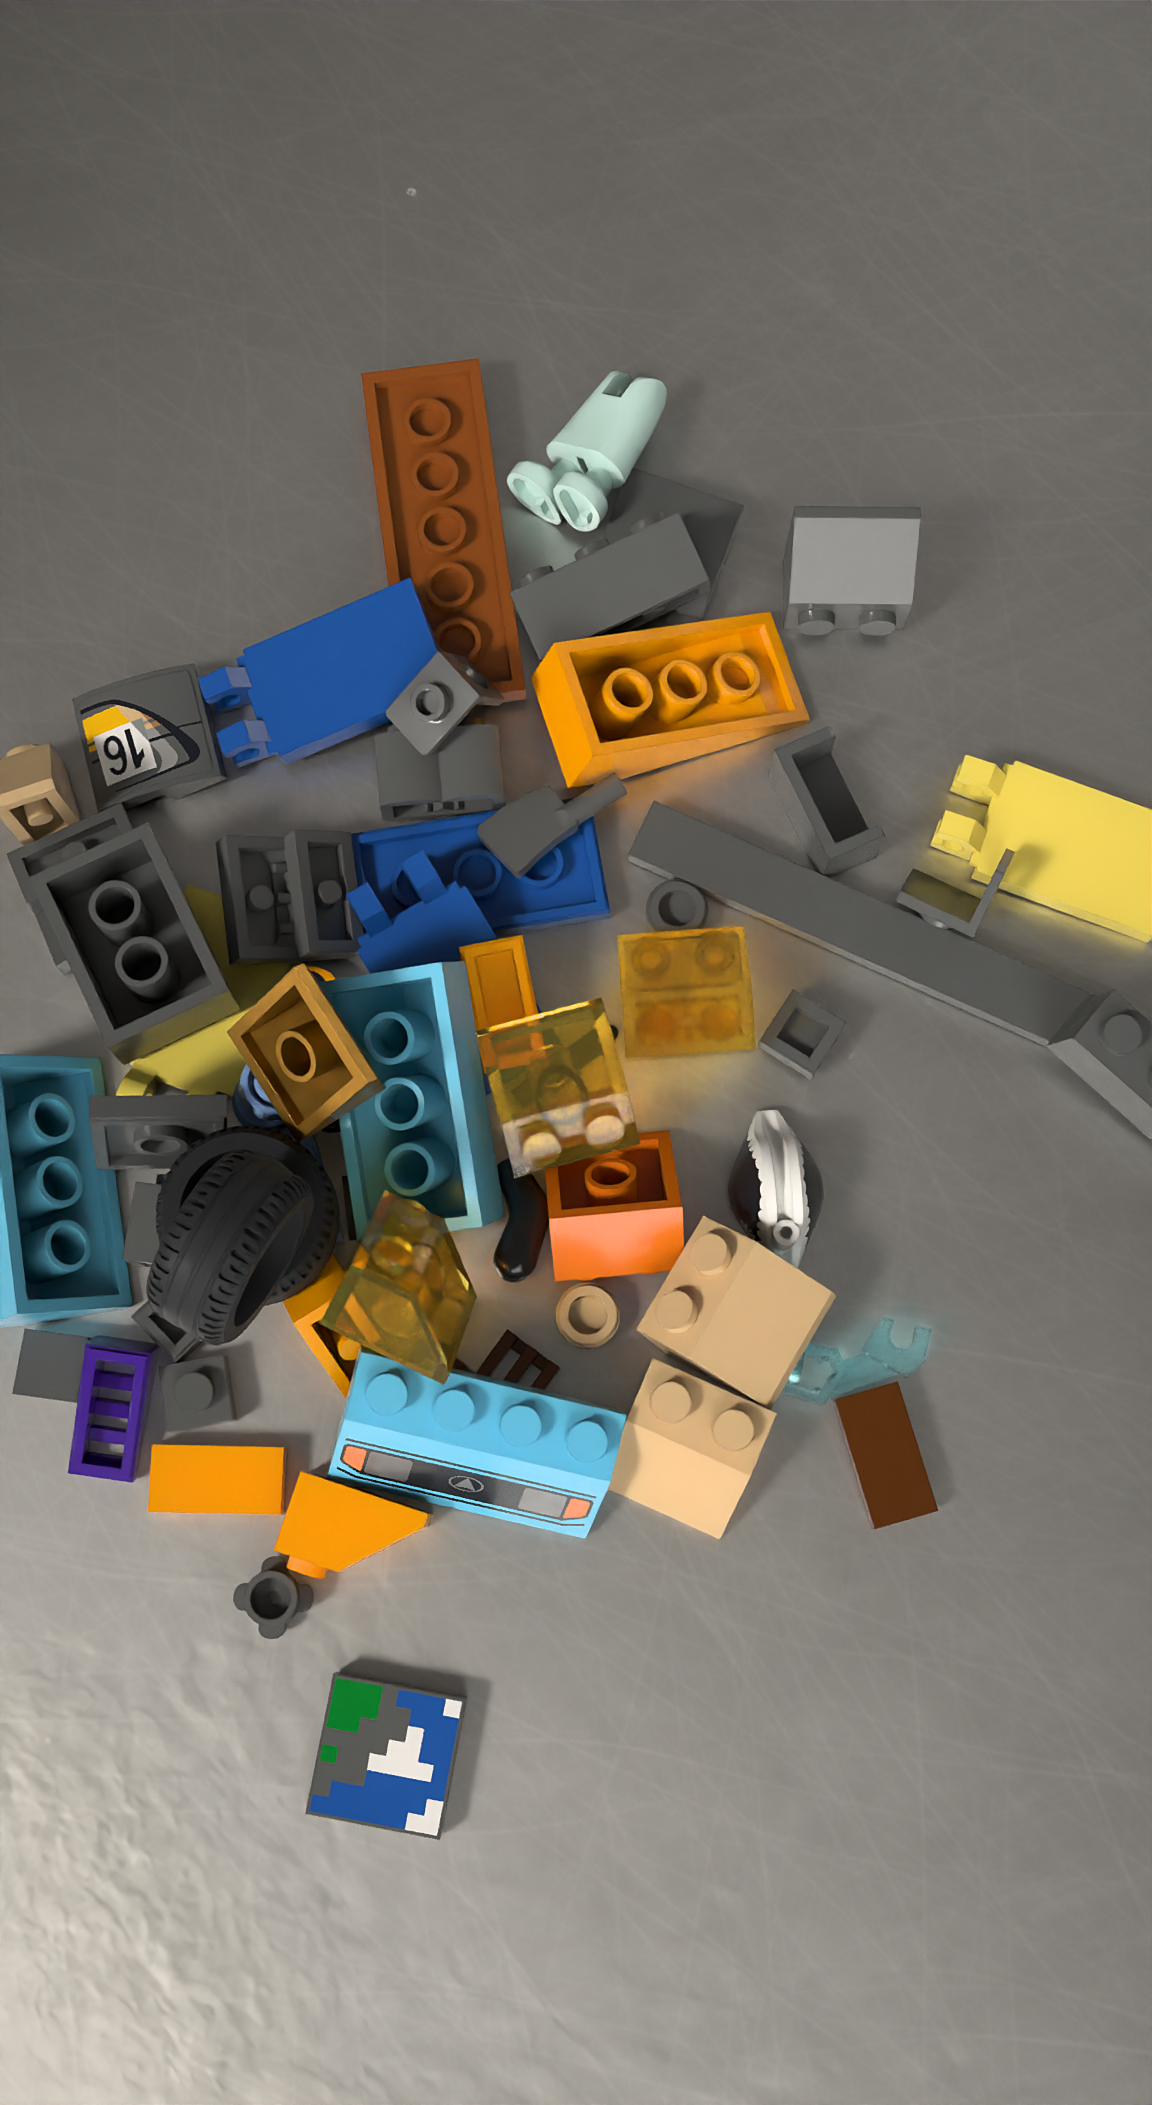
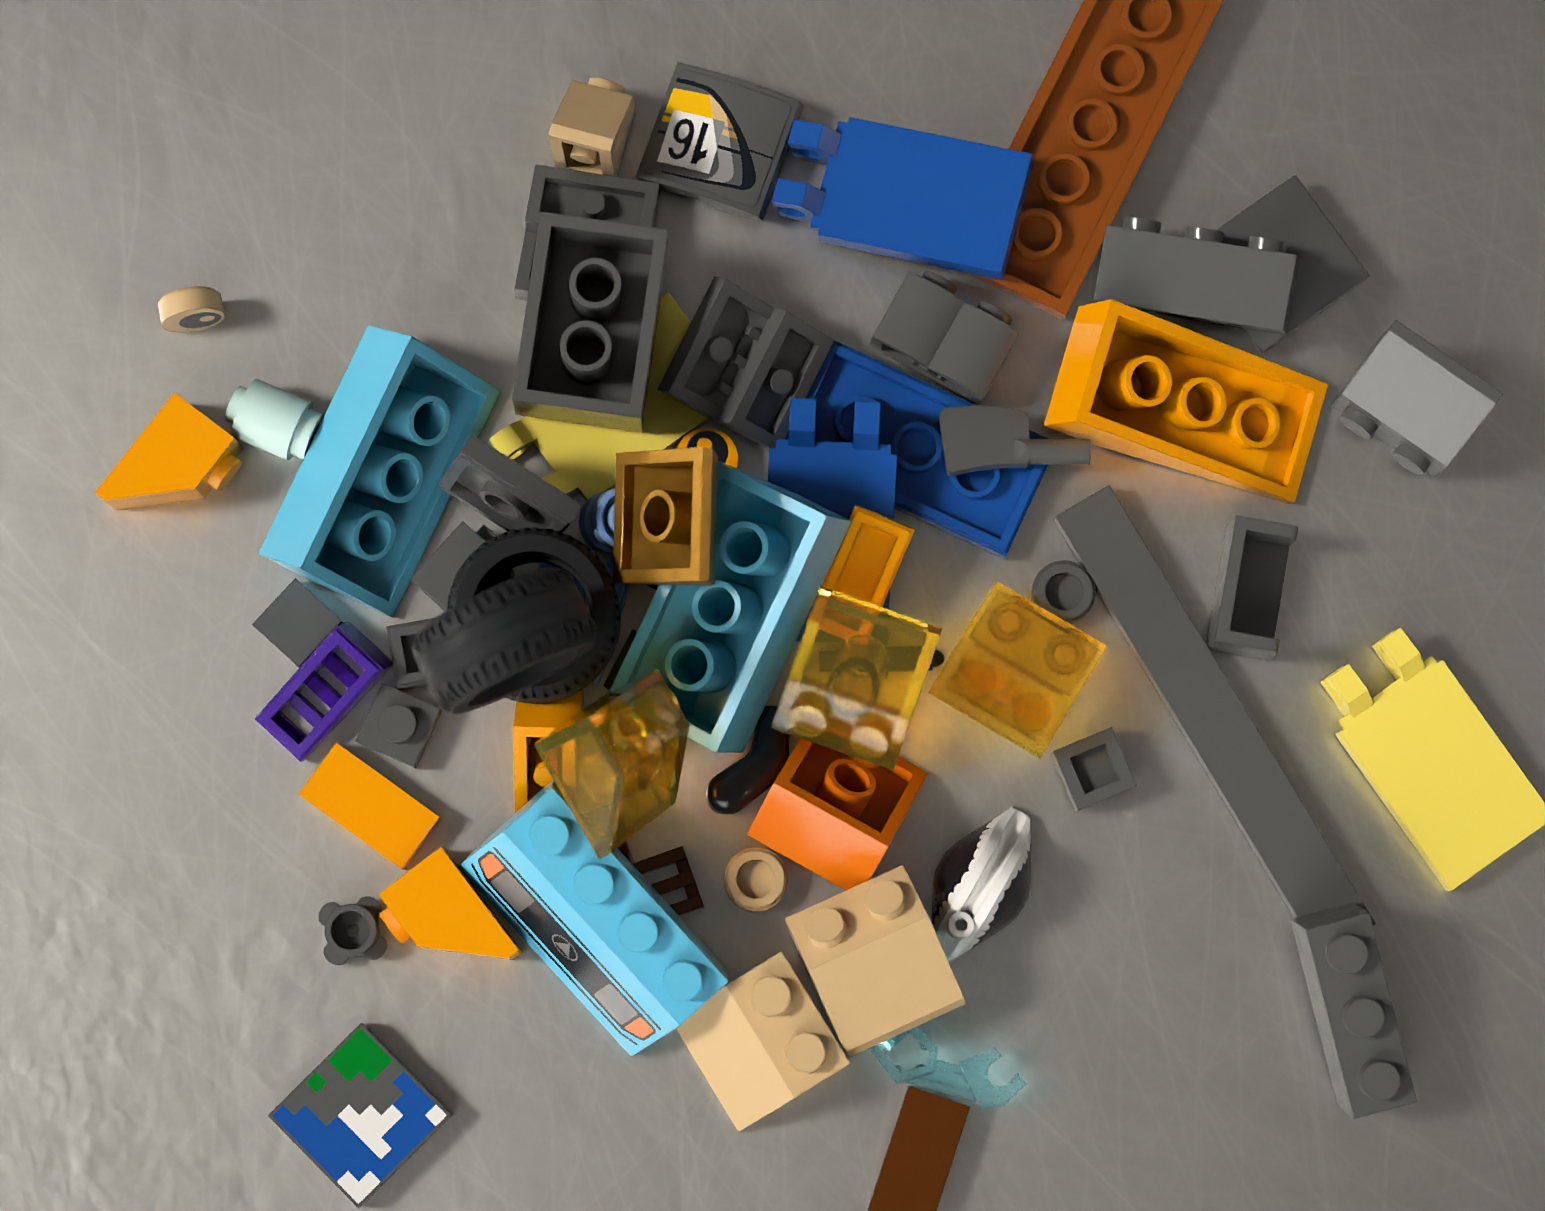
camera: 30 degrees right, 5 degrees up
dark grey bracket [386,651,505,755] -> none
light aqua piece [507,370,667,532] -> none
dark grey bracket [896,848,1015,937] -> none

